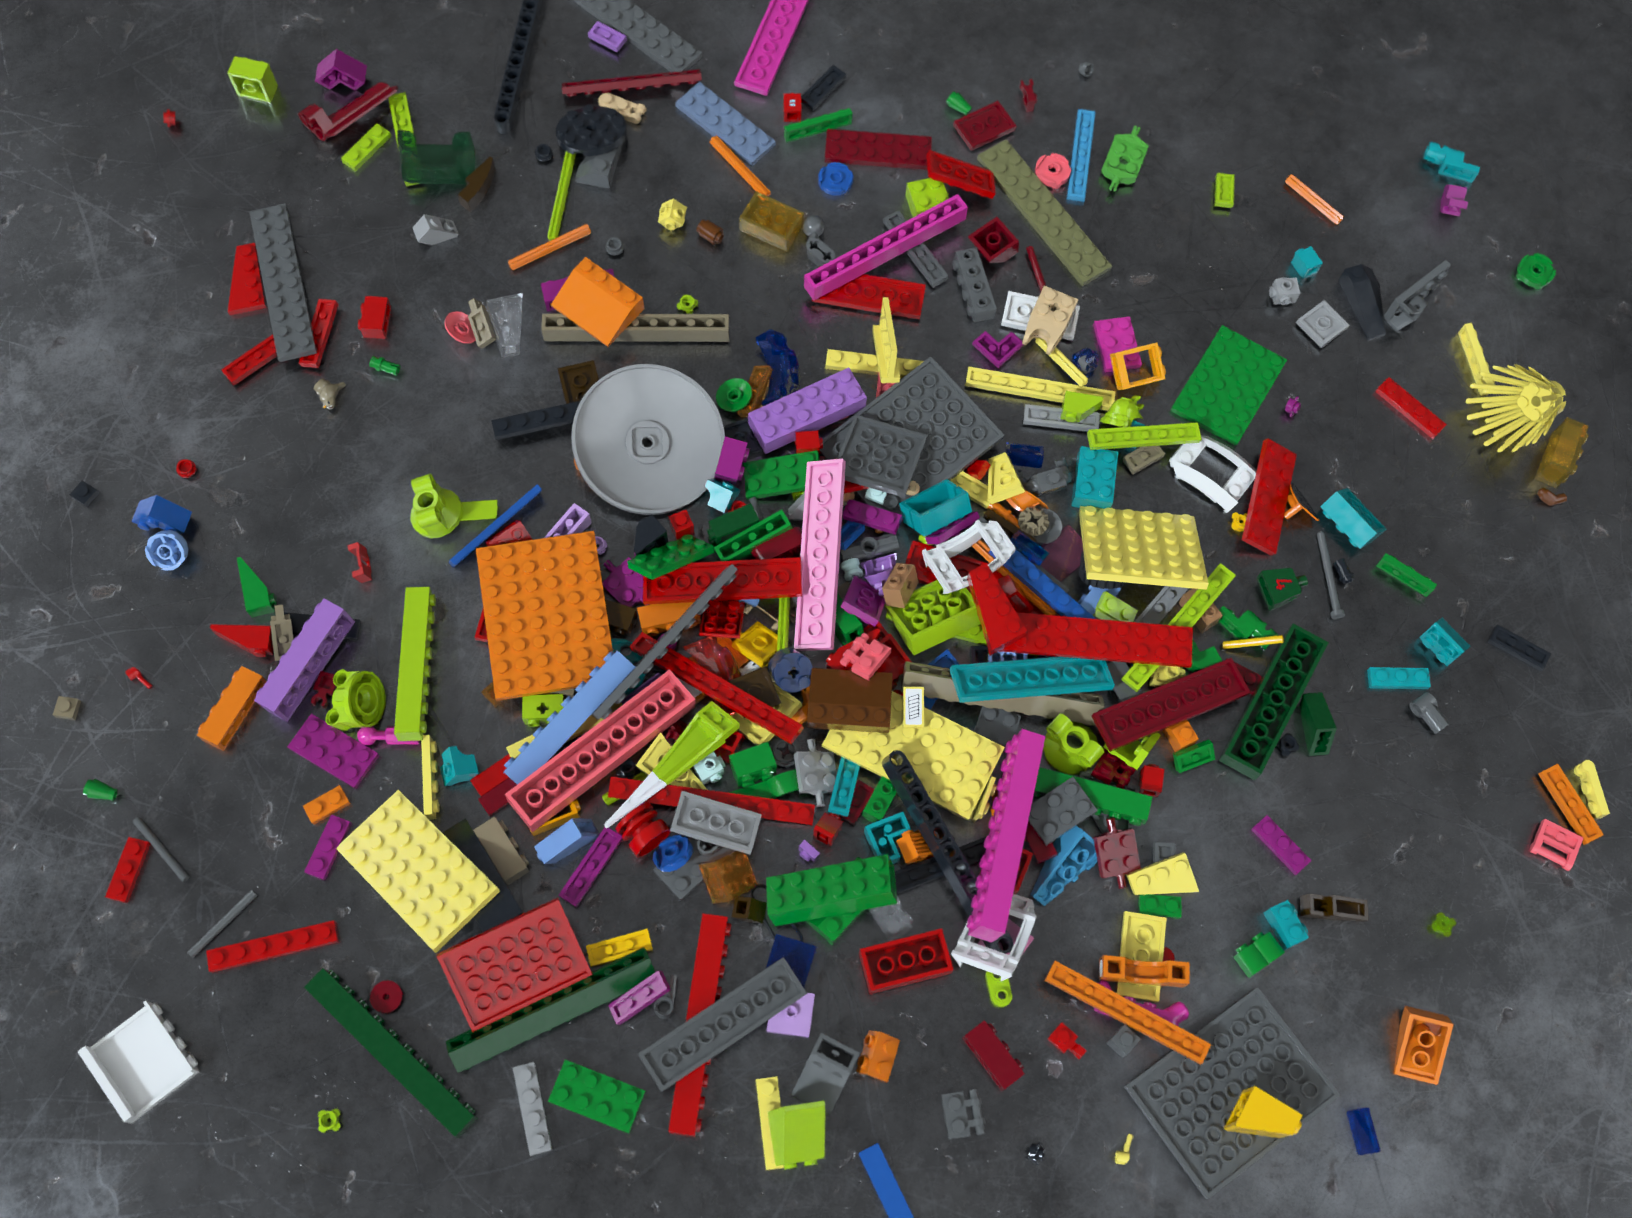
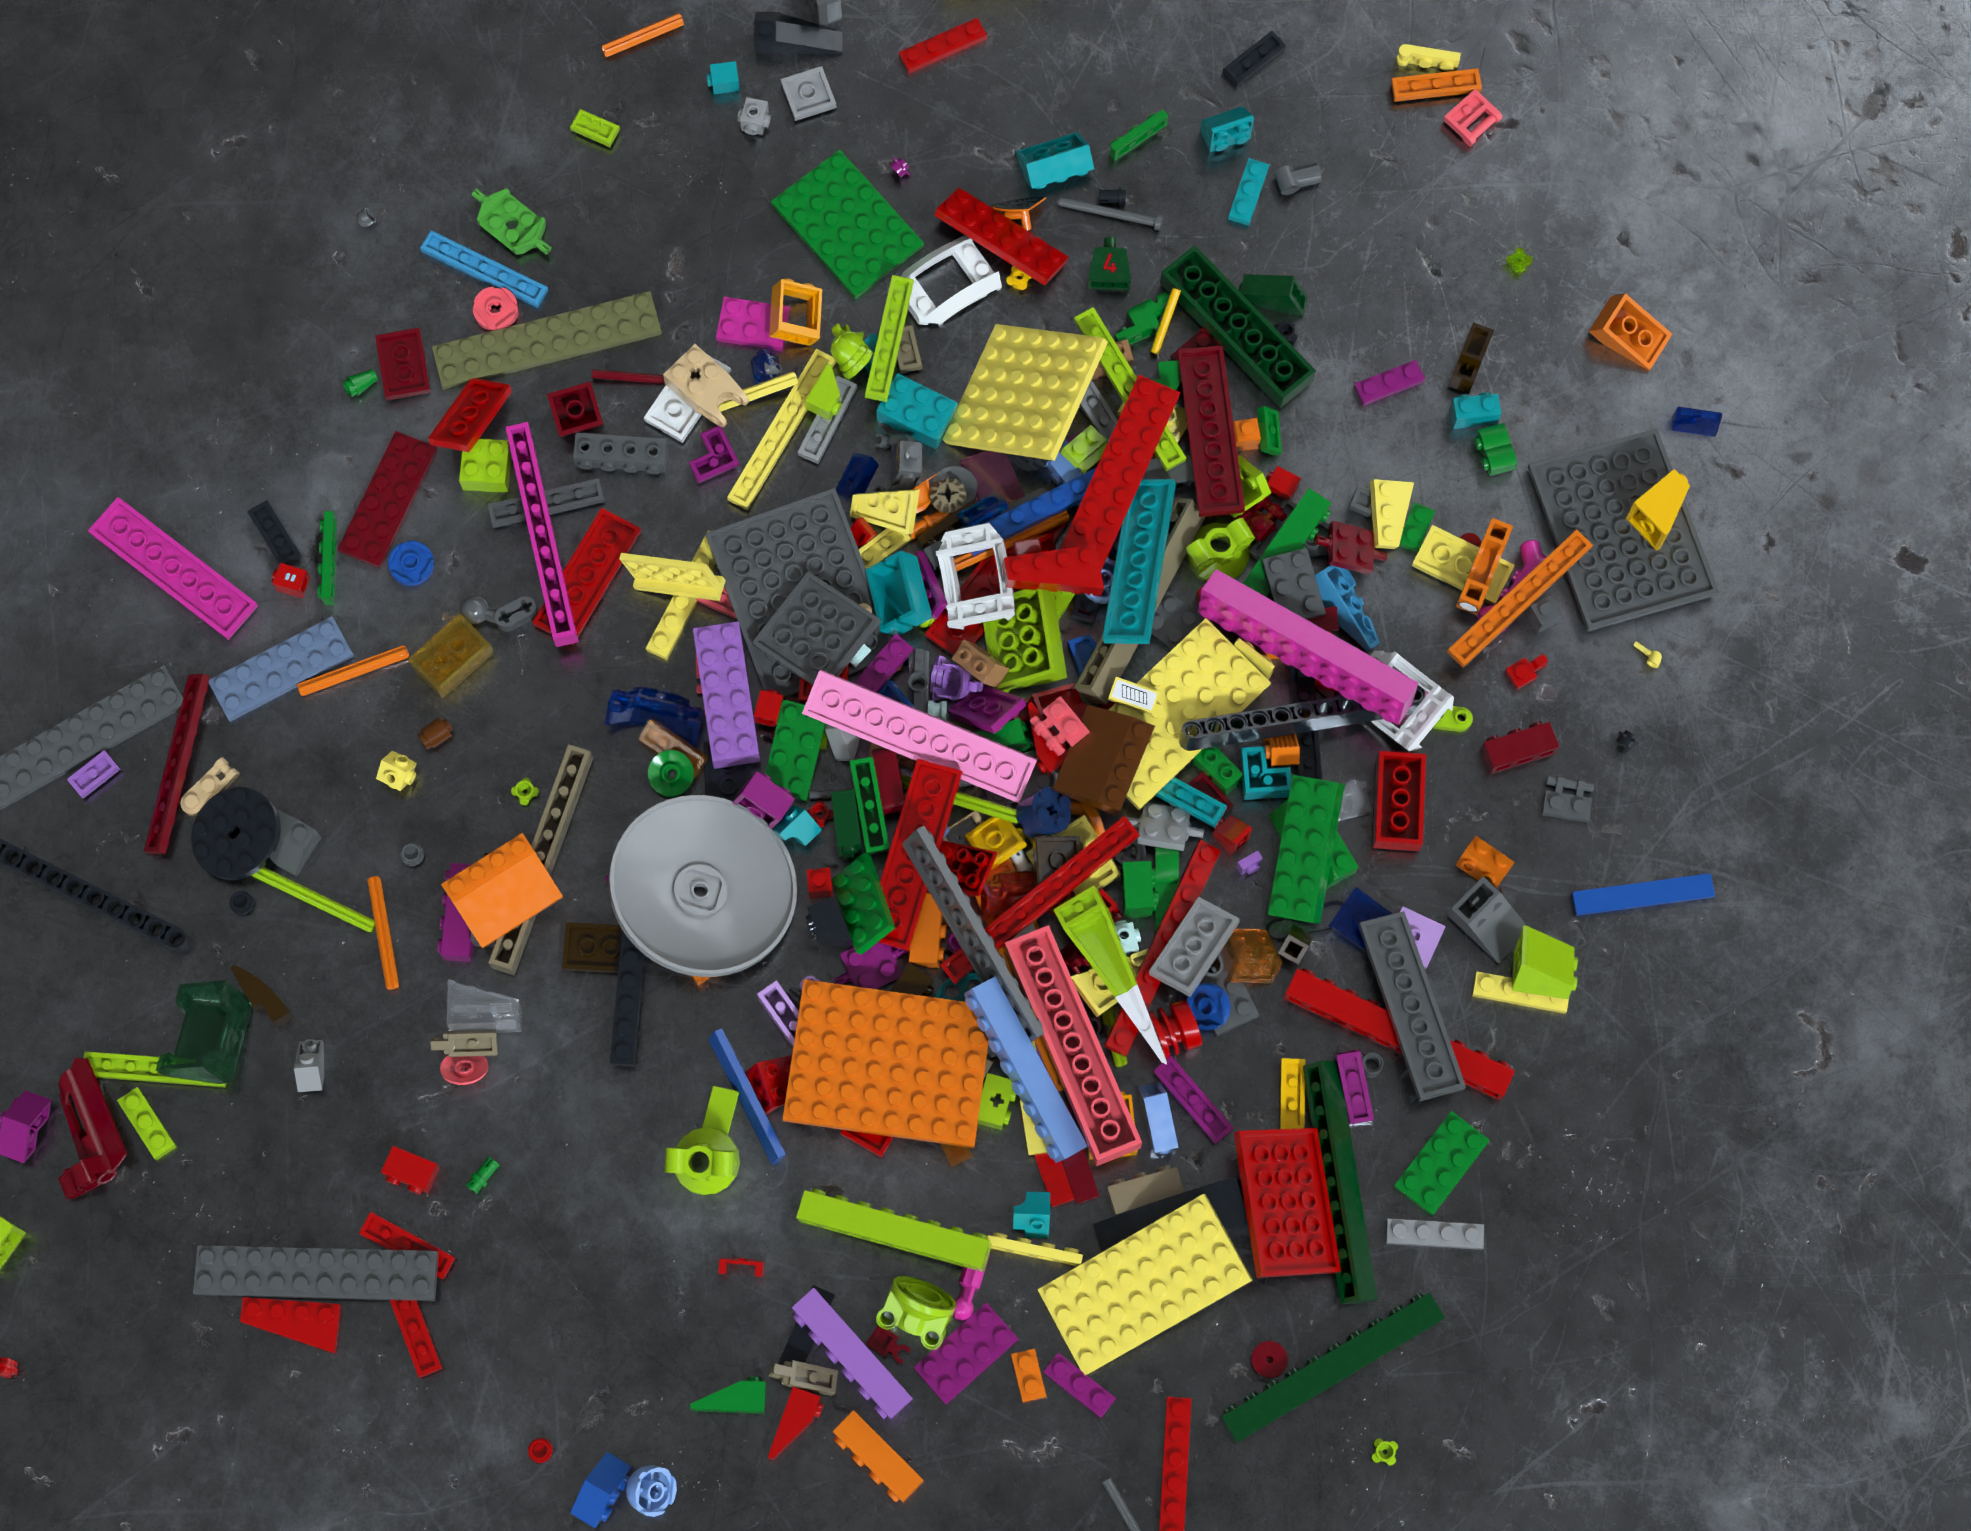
camera: 70 degrees left, 5 degrees up
dark tan animal [314,378,346,409] -> none
dark red plate [1020,79,1037,112] -> none

